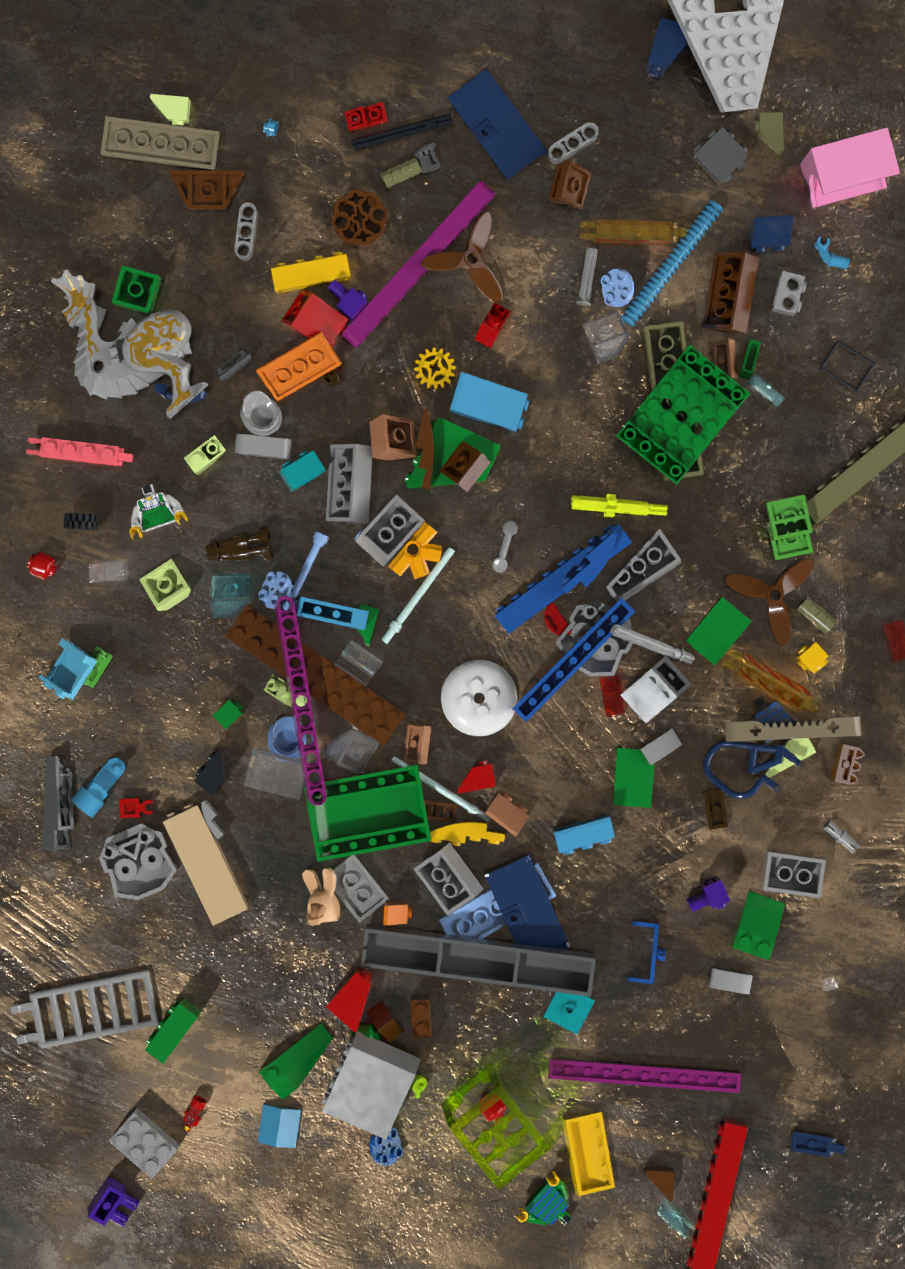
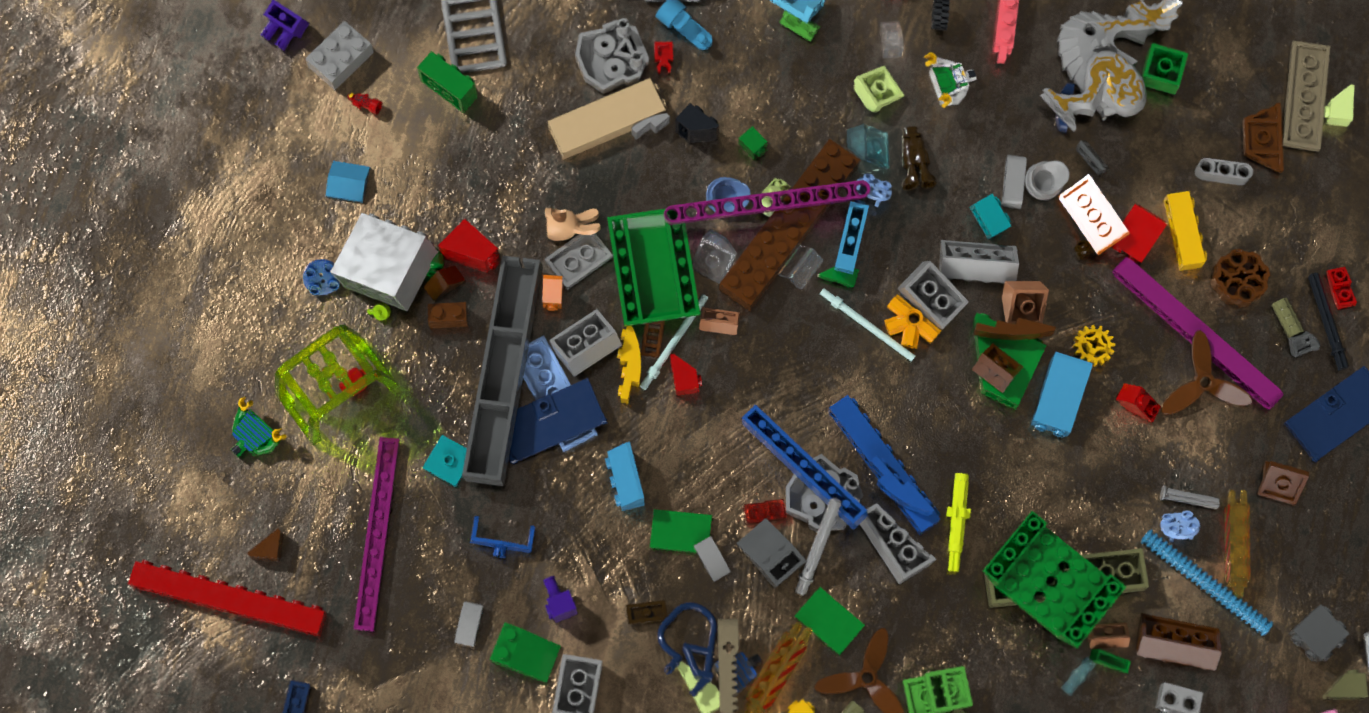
camera: 85 degrees right, 15 degrees down
yellowish green slope [184,435,226,475] -> none
clear slope [244,748,309,800] -> none
green wedge [259,1023,333,1099] -> none
dark azure plate [263,118,278,137] -> none
light blue piece [282,531,330,610] -> none
dark purple brick [328,279,368,322] -> none
white brick [441,660,517,736] -> none
nougat slope [484,792,529,837] -> none
light grey bar [492,520,518,573] -> none
red tile [544,602,572,636] -> none
light grey beam [548,122,598,164] -> none
yellow slope [561,1111,615,1196] -> none
clear slope [582,311,630,364] -> none
clear light blue pin [656,1204,692,1240] -> none
dark blue slope [747,215,794,253] -> none

